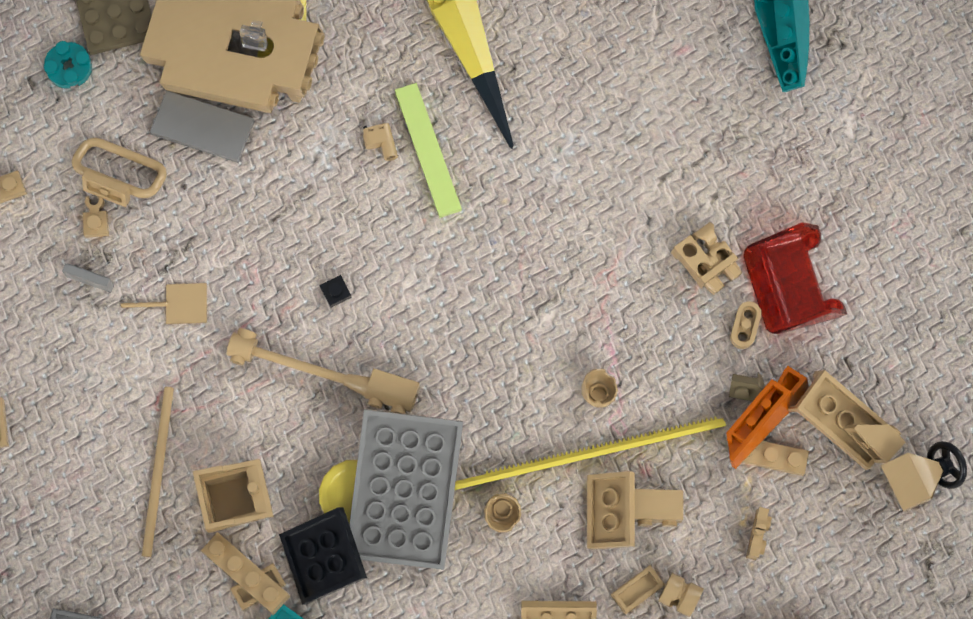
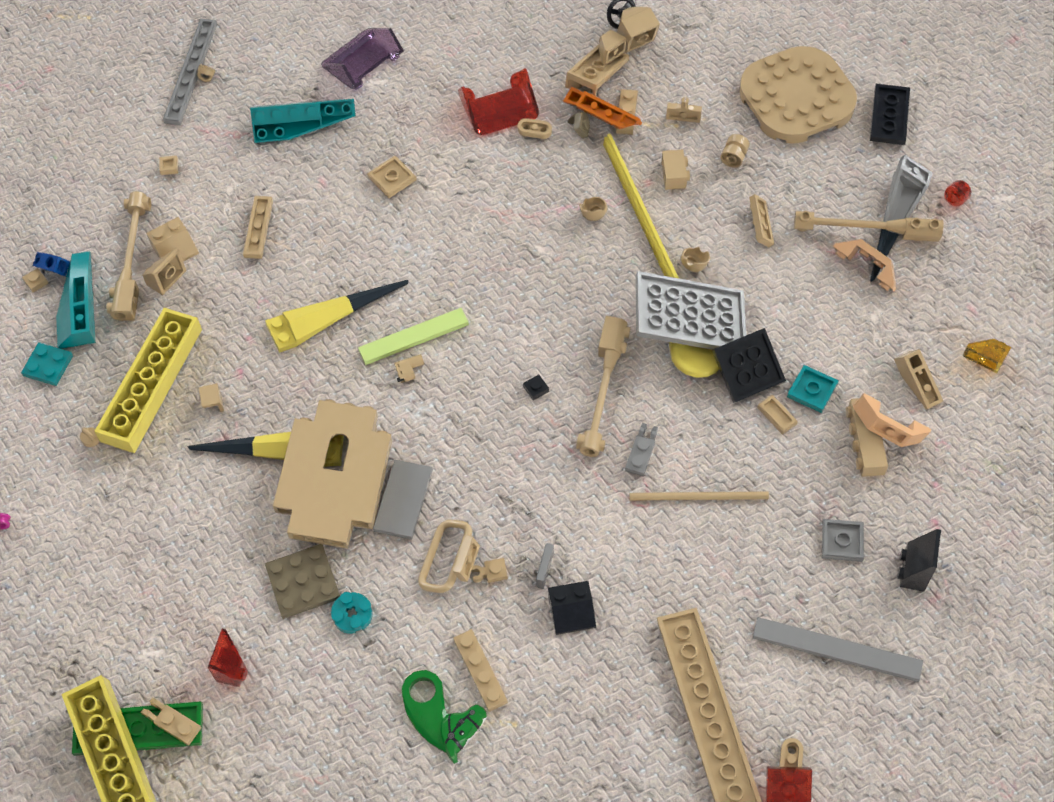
camera: 90 degrees left, 15 degrees down
tan piece [120,283,207,324] -> none
tan piece [192,459,274,533] -> none
tan plate [201,532,290,615] -> none
clear tile [239,20,268,52] -> none
tan plate [587,471,635,550] -> none
tan tile [610,565,665,615] -> none
tan hips [671,222,742,295] -> none
none -> clear purple windscreen [321,28,404,90]
none -> tan plate [367,156,417,198]
none -> black slope [548,581,596,635]
none -> light grey hinge [625,423,658,476]

